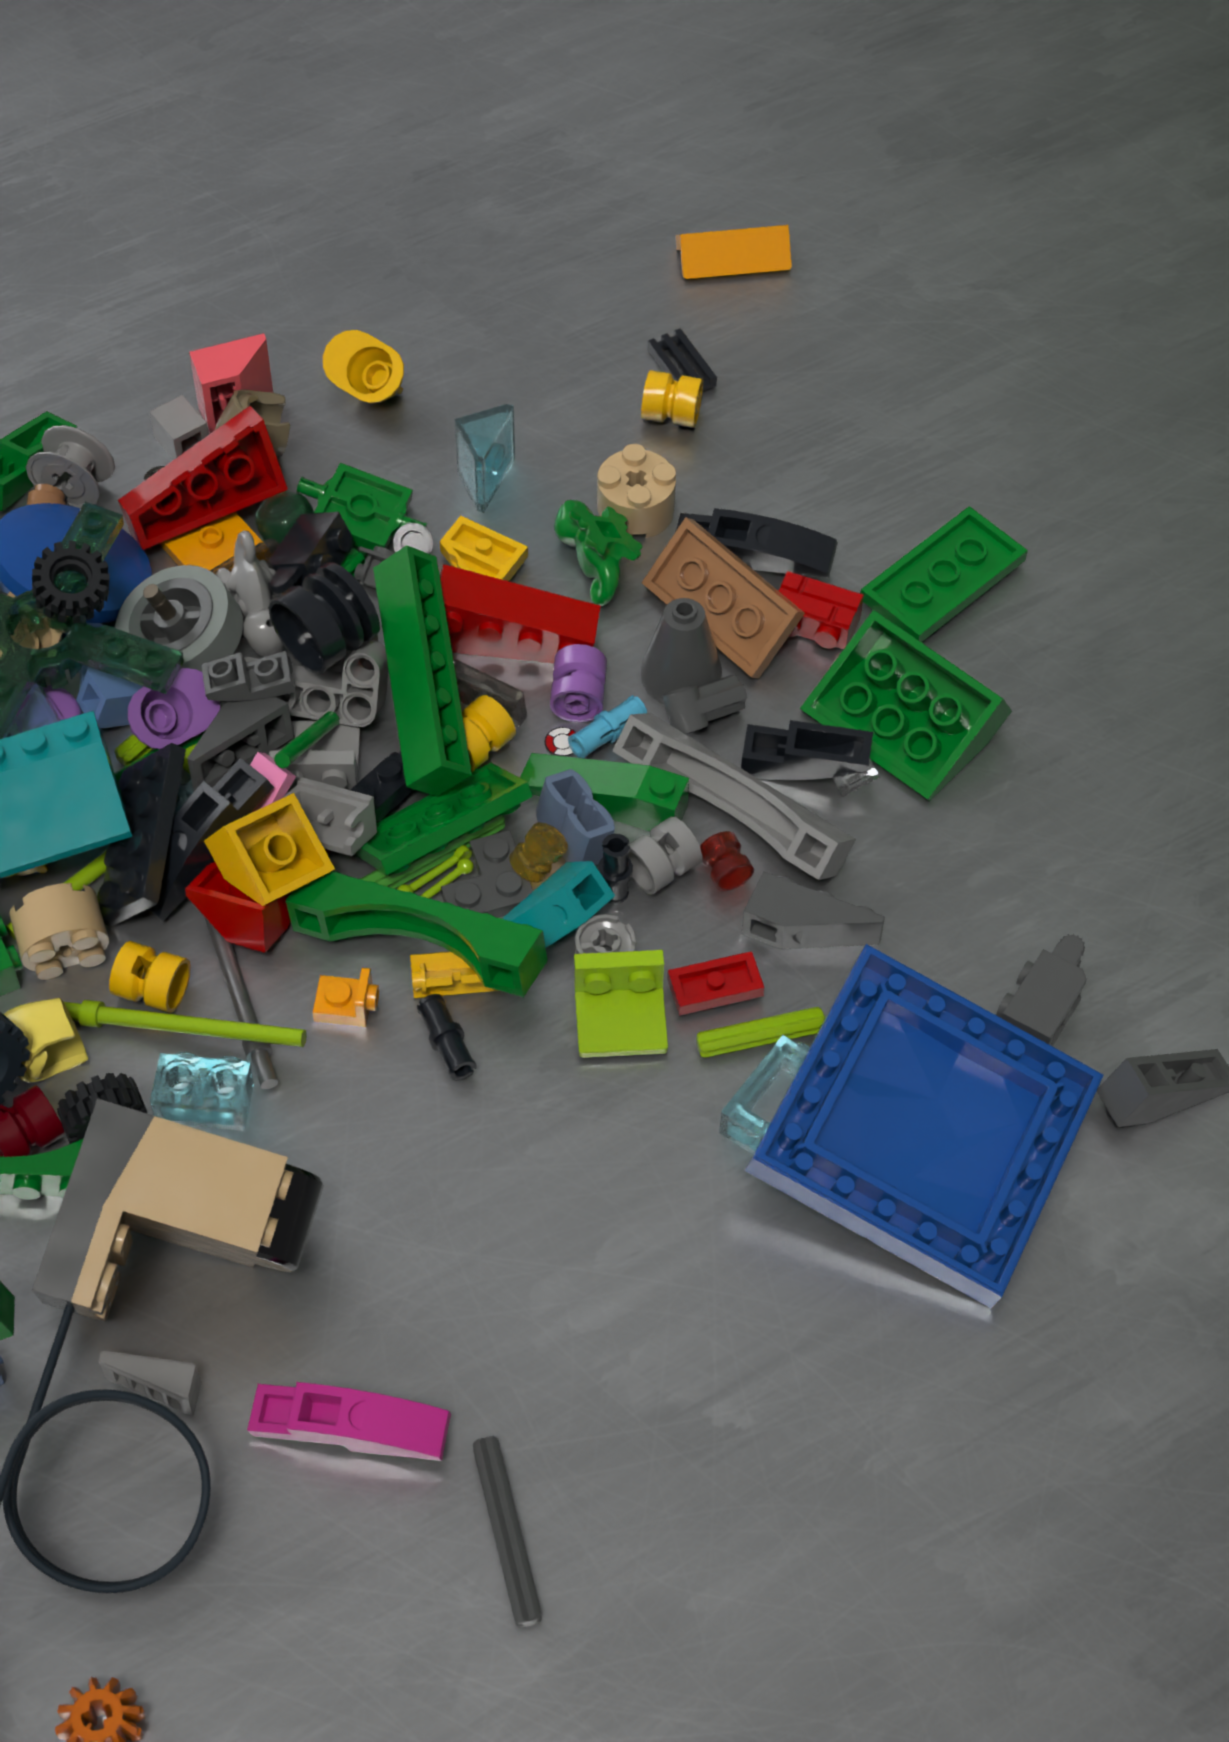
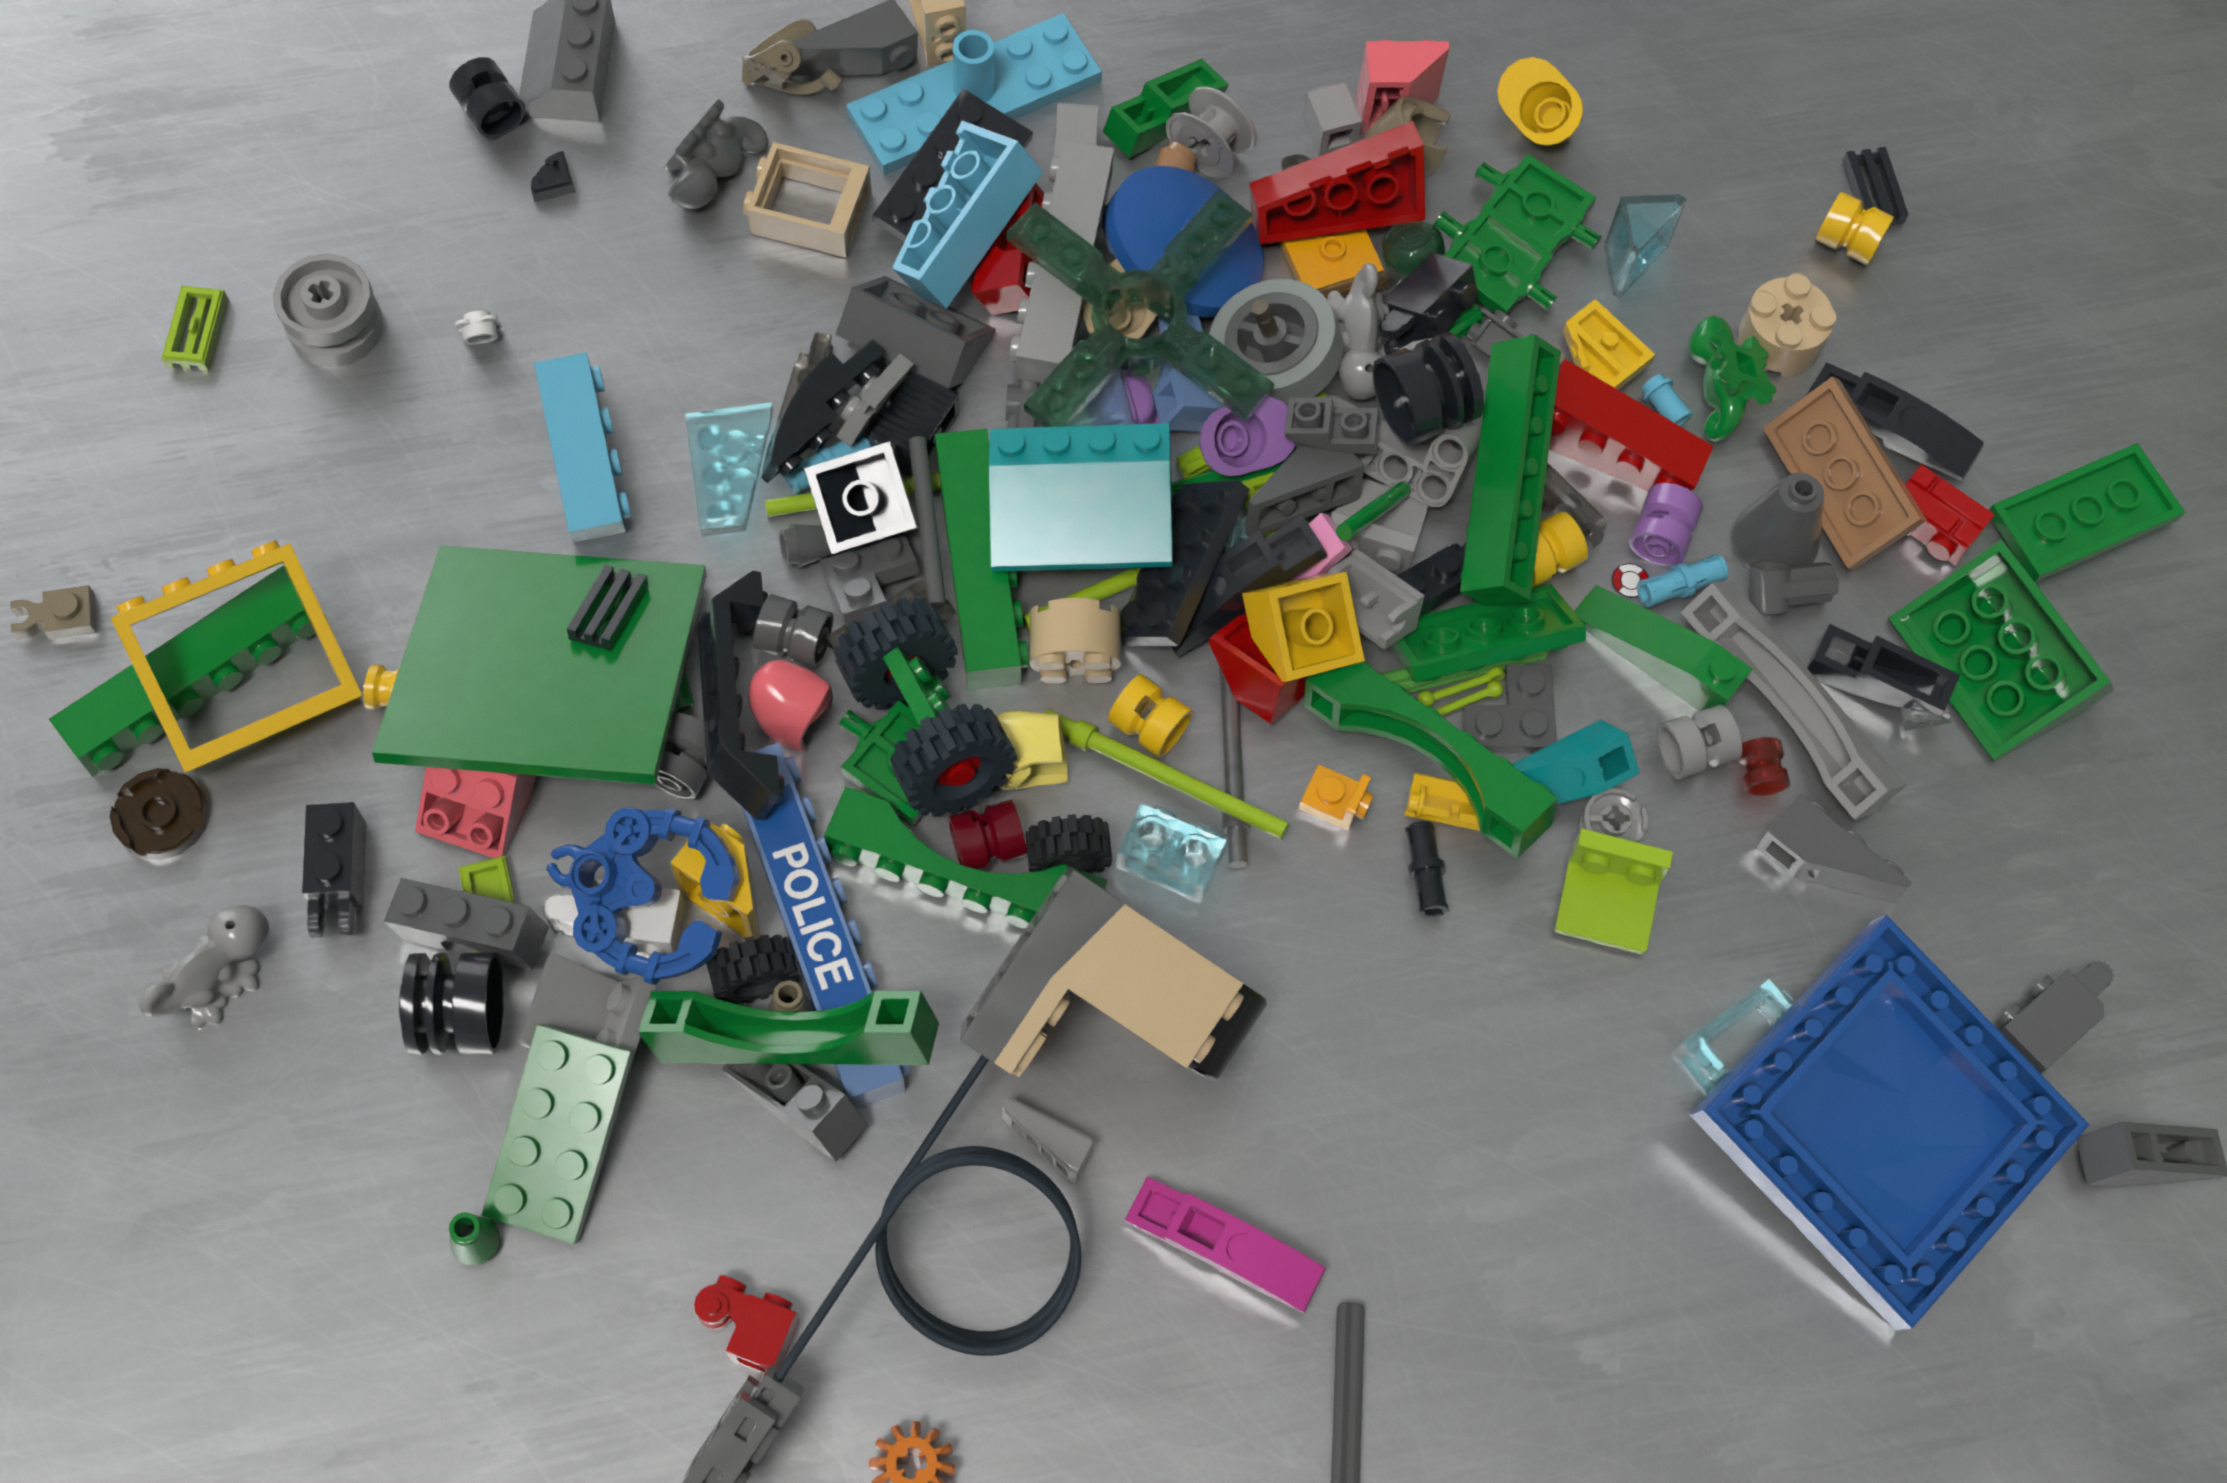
camera: 15 degrees right, 10 degrees up
black tyre [32,540,110,624] -> none
tile [393,523,433,554] -> none
clear yellow wheel [509,822,568,883] -> none
sand blue brick [536,769,615,865] -> none
black pin [598,834,633,904] -> none
red plate [667,951,765,1016] -> none
light orange panel [675,225,792,279] -> none
lime axle [696,1007,825,1058] -> none
none -> green plate [1475,154,1602,254]
none -> medium azure pin [1641,374,1693,426]

